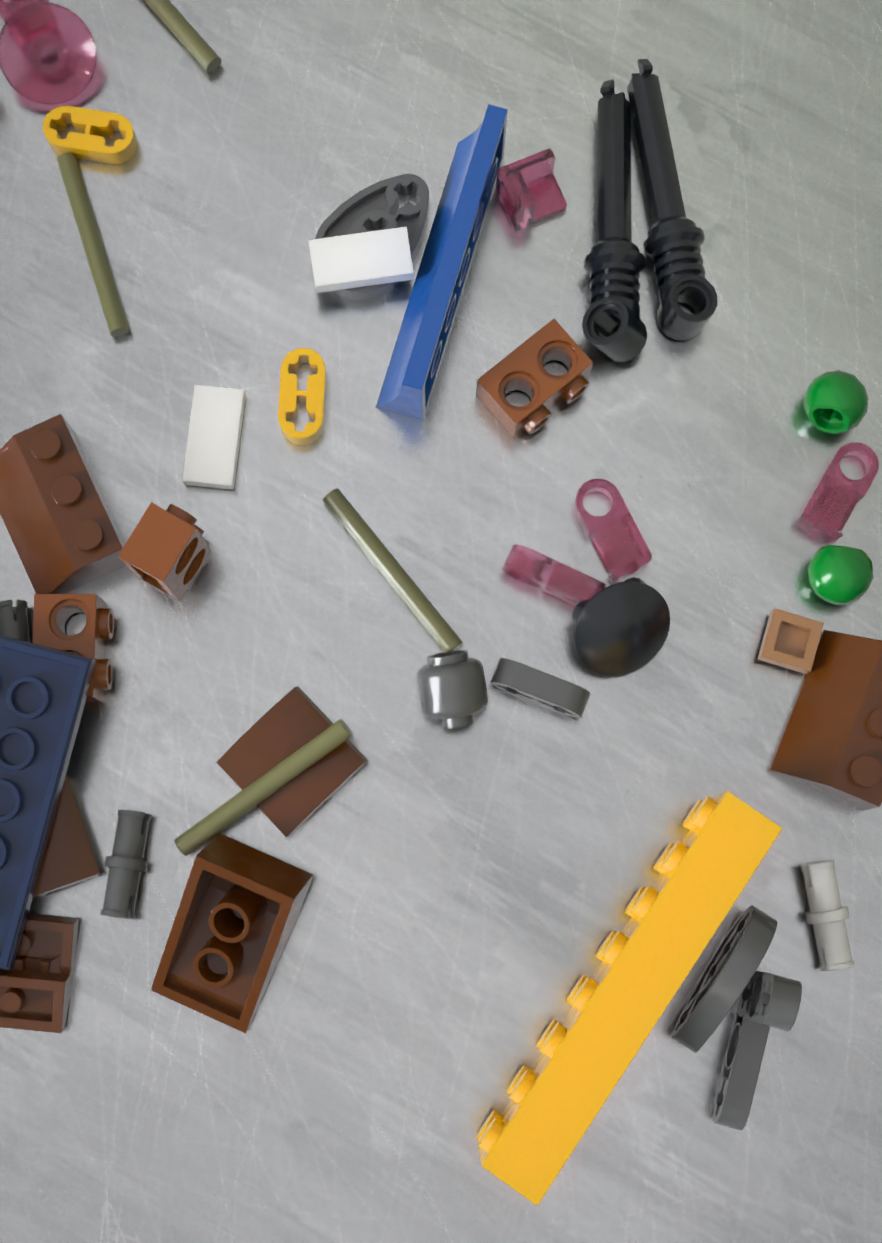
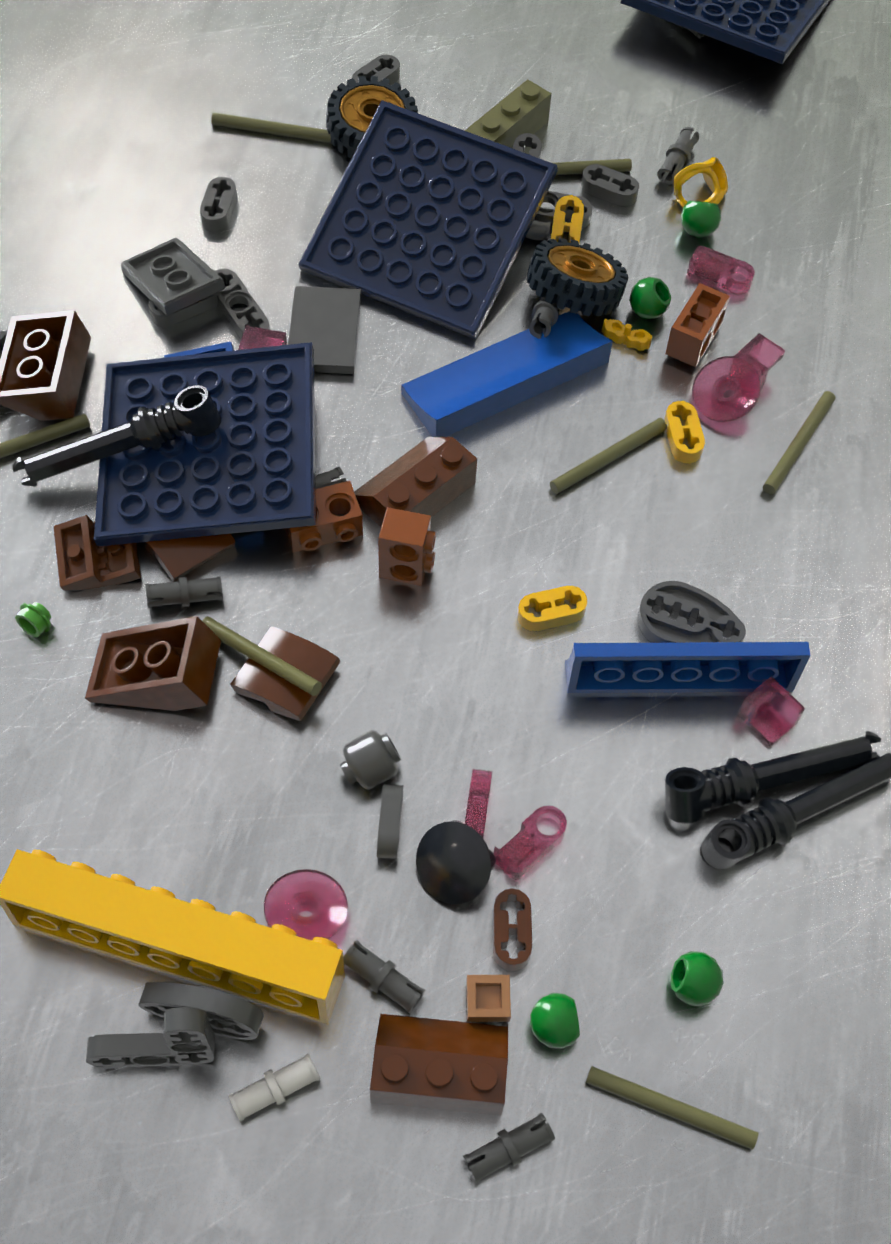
camera: 70 degrees right, 20 degrees down
white tile [182,385,246,490] -> none
white tile [308,226,414,293] -> none
olive bar [323,488,463,652] -> none
dark orange brick [476,319,593,439] -> none
clear pink piece [797,442,879,544] -> none
none -> bright green plate [15,602,51,637]
none -> clear pink dish [264,869,348,940]
none -> dark grey pin [343,940,425,1013]
none -> reddish brown beam [493,888,532,971]

